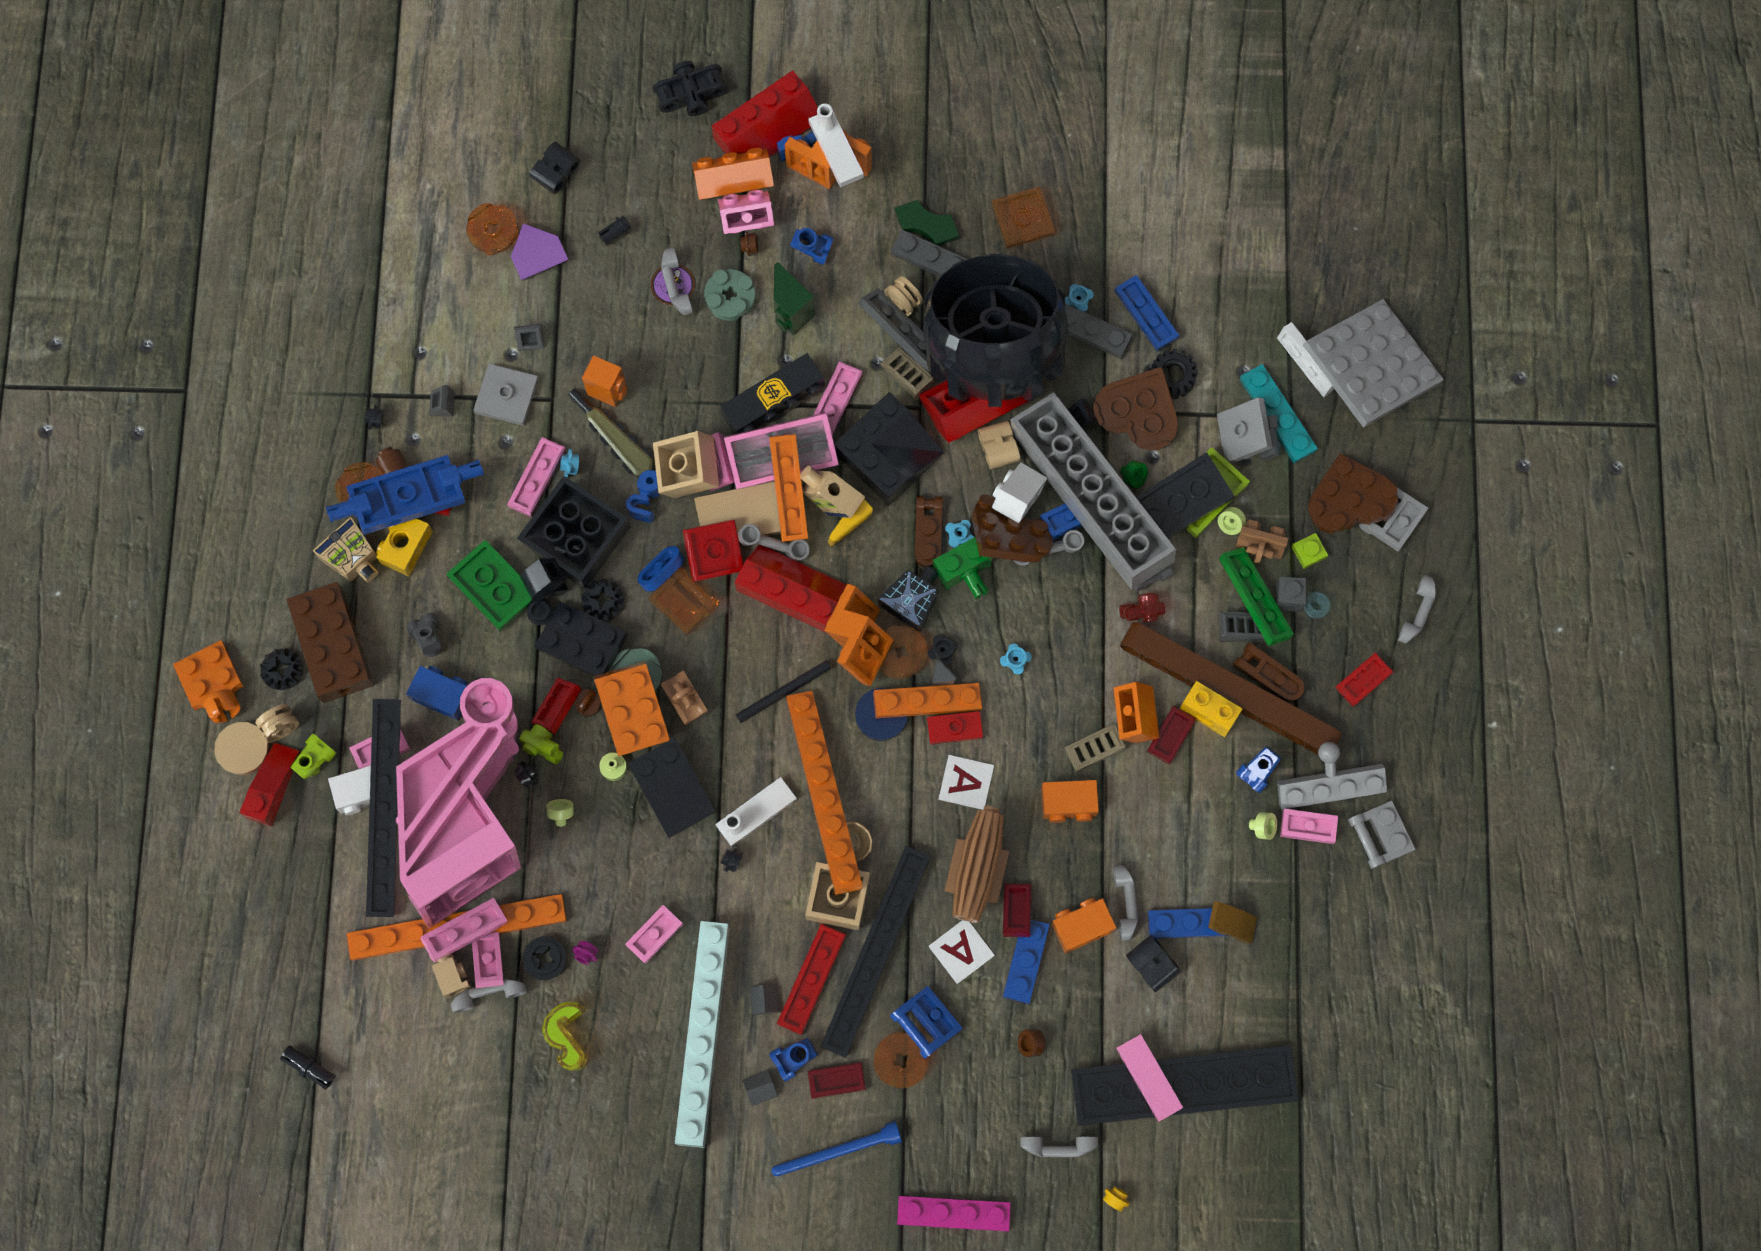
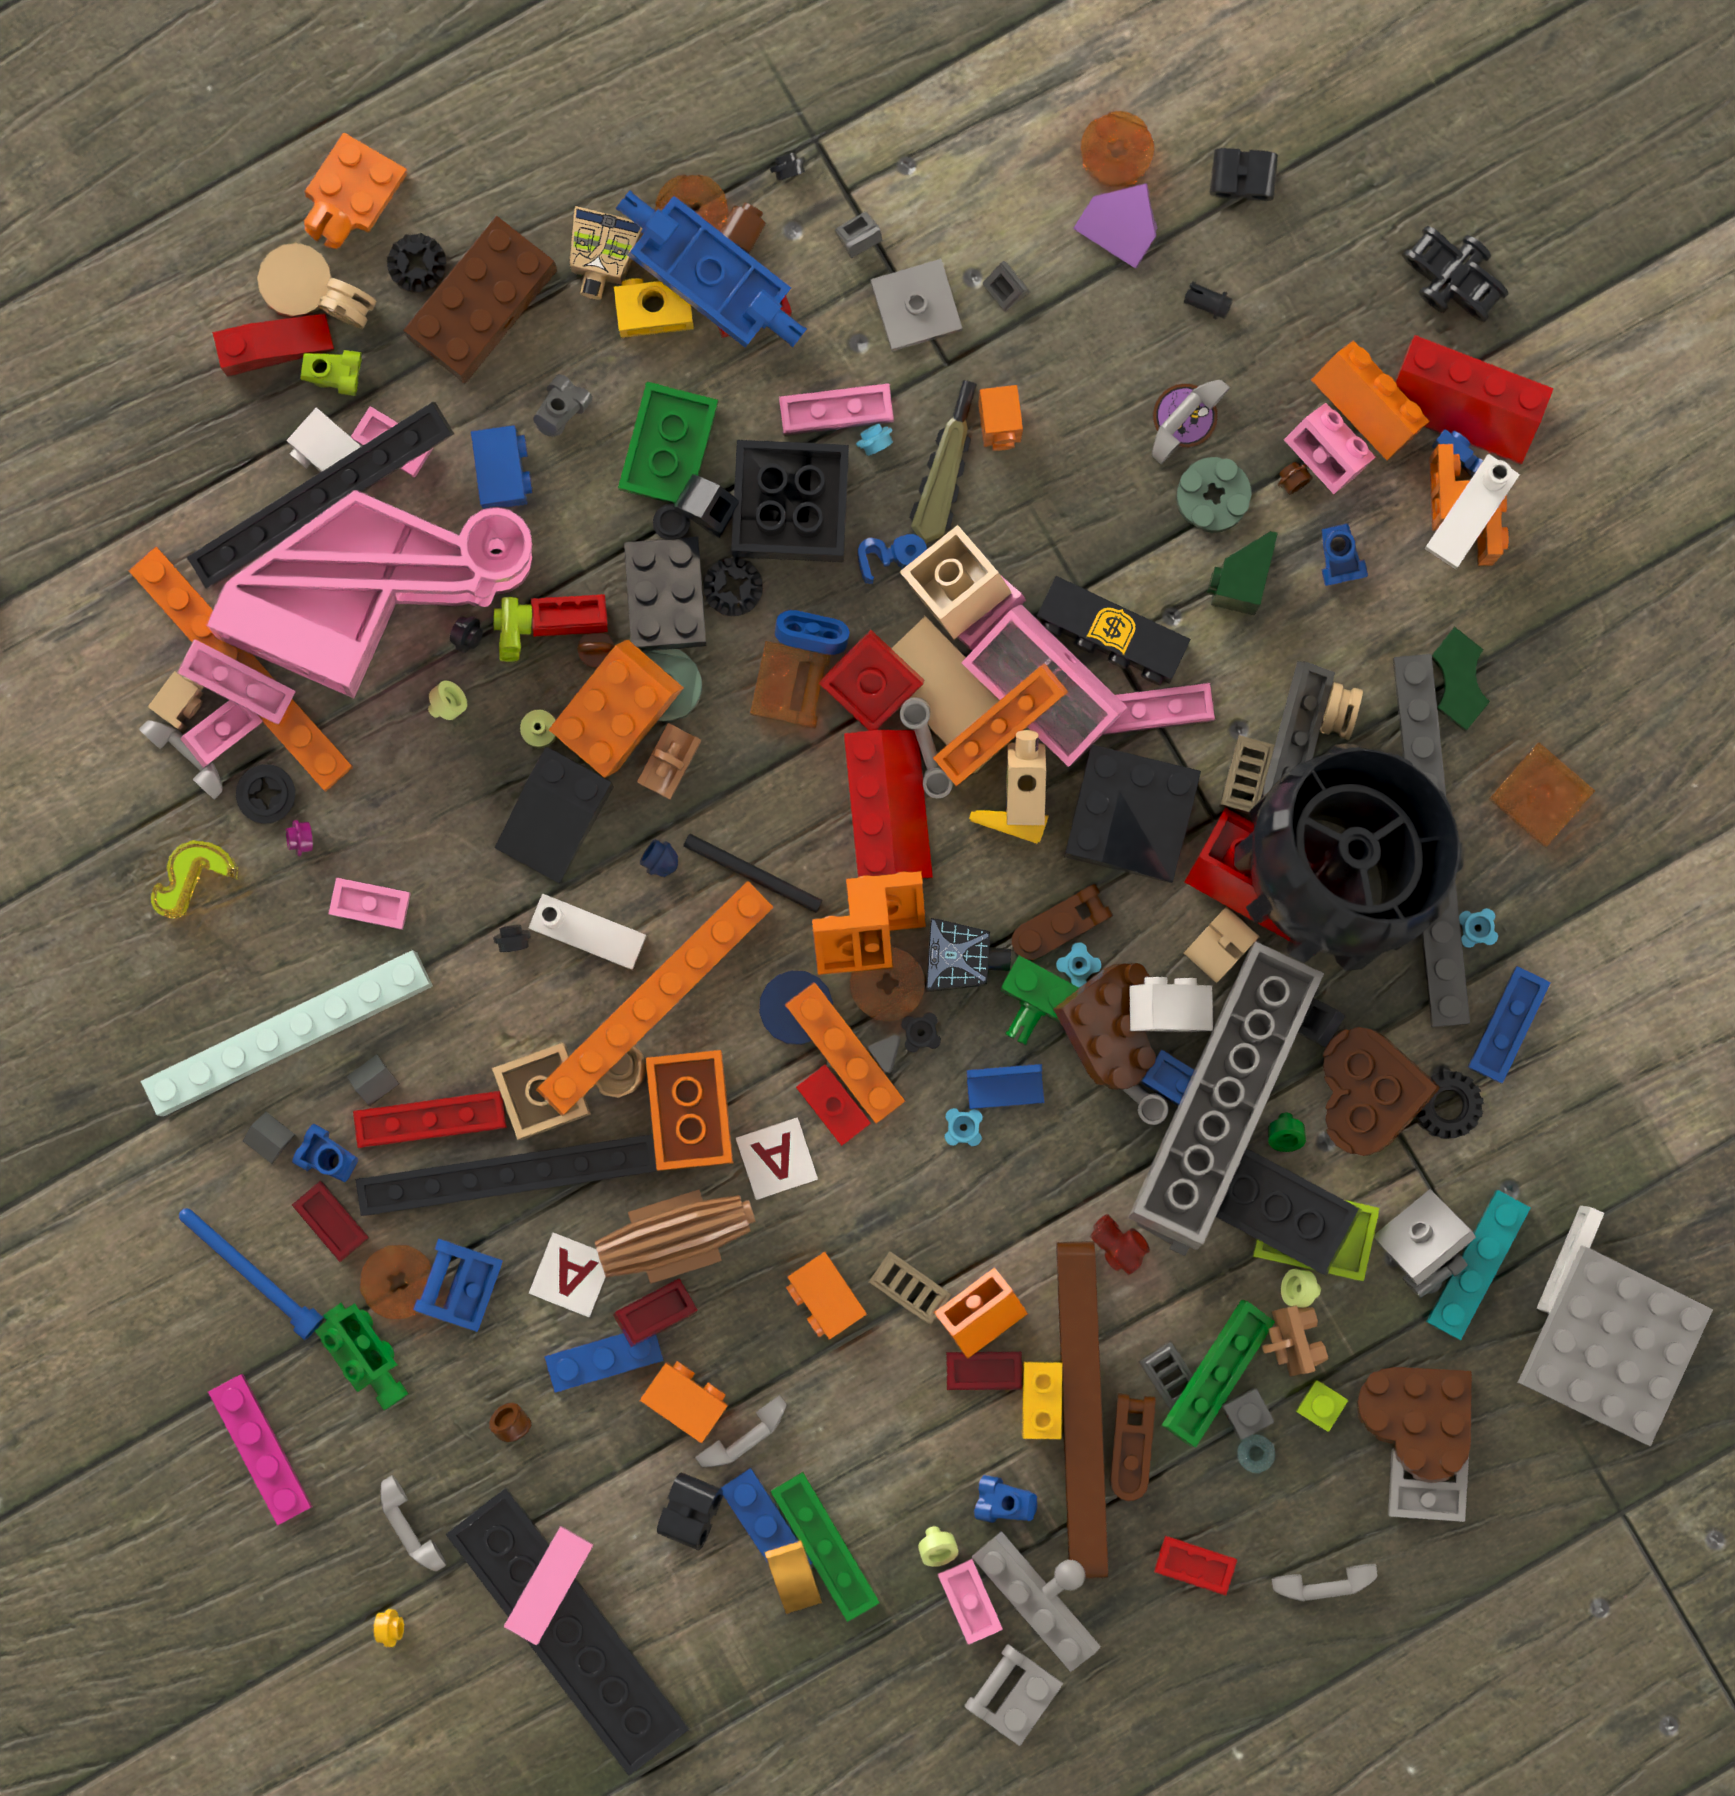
camera: 60 degrees right, 10 degrees up
none -> green brick [315,1303,409,1411]
none -> dark blue plate [640,839,678,877]
none -> orange brick [646,1050,733,1171]
none -> green plate [770,1472,880,1622]
none -> blue panel [966,1064,1044,1109]

